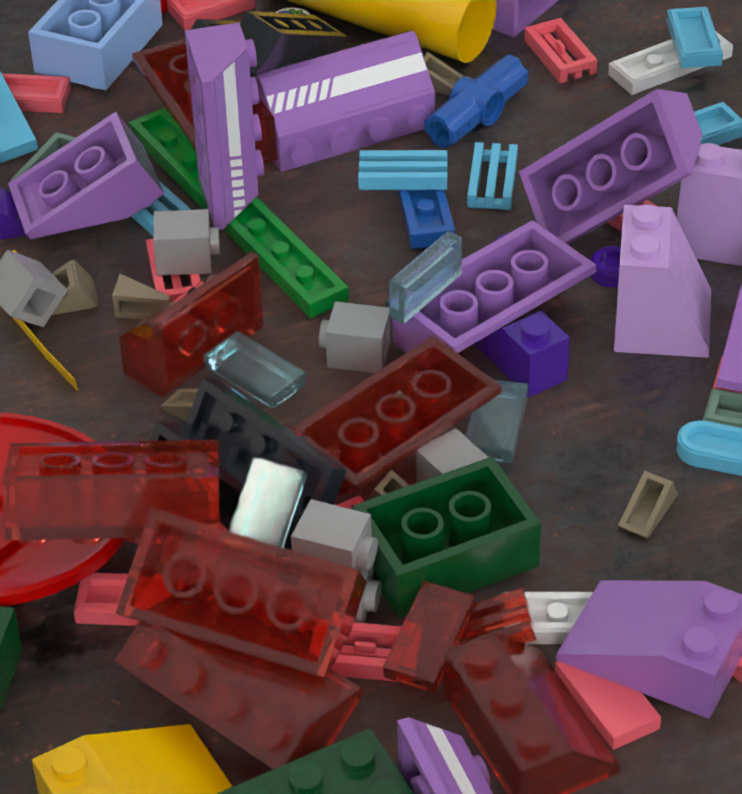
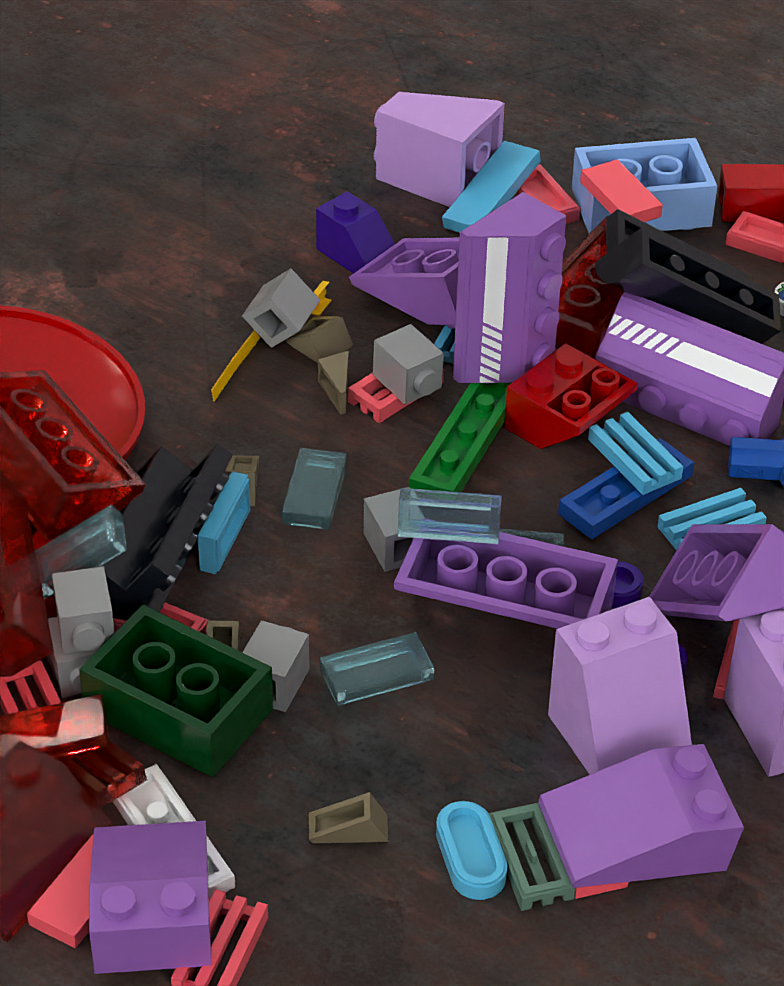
camera: 55 degrees right, 0 degrees up
clear red slope [119,252,264,397] -> none
clear red slope [290,336,502,496] -> none
dark purple slope [474,311,570,398] -> none
none -> red slope [505,343,638,449]
none -> coral tile [580,159,663,222]

